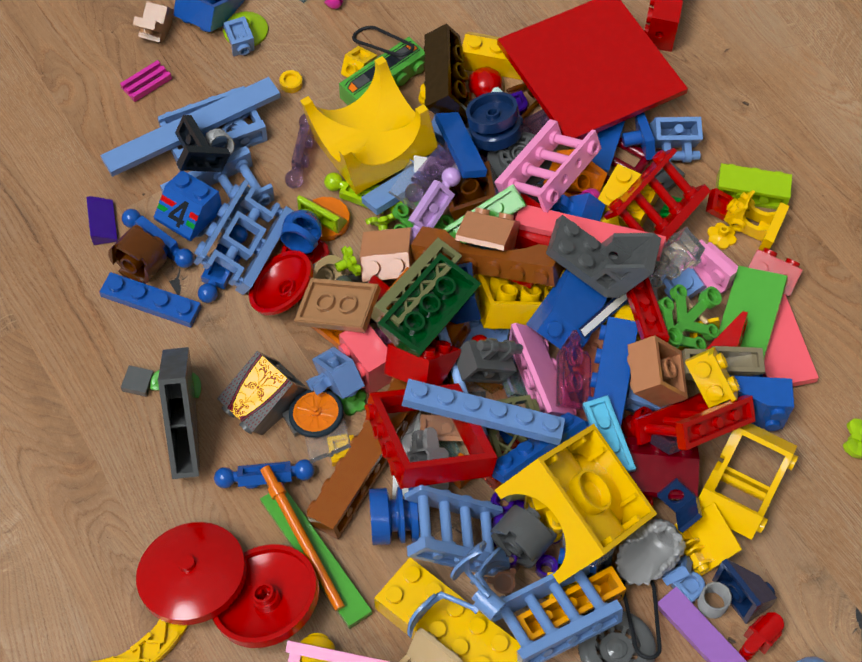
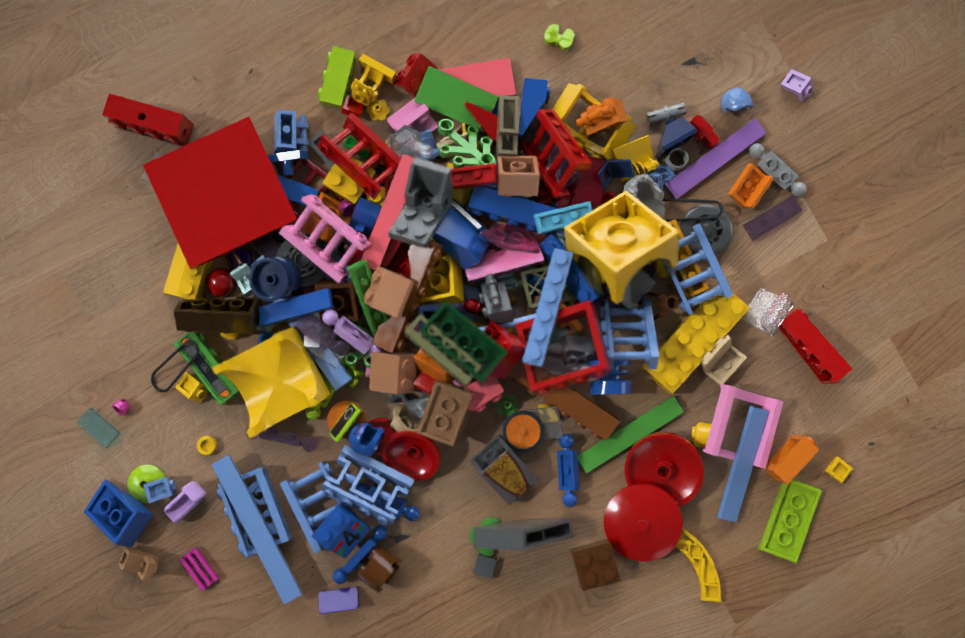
camera: 85 degrees left, 25 degrees up
blue plate [99,272,202,328] -> none
black bracket [175,115,231,172] -> none
light grey piece [205,129,235,155] -> none
orange bar [260,465,345,611] -> none
medium blue brick [306,347,365,399] -> none
lime plant [335,246,361,276] -> none
medium blue plant [407,541,507,638] -> none
yellow bracket [685,347,740,408] -> none
none -> lavender animal [164,481,207,523]
none -> reddish brown brick [570,539,621,591]
none -> orange brick [576,97,628,136]
none -> light grey pin [646,102,687,124]

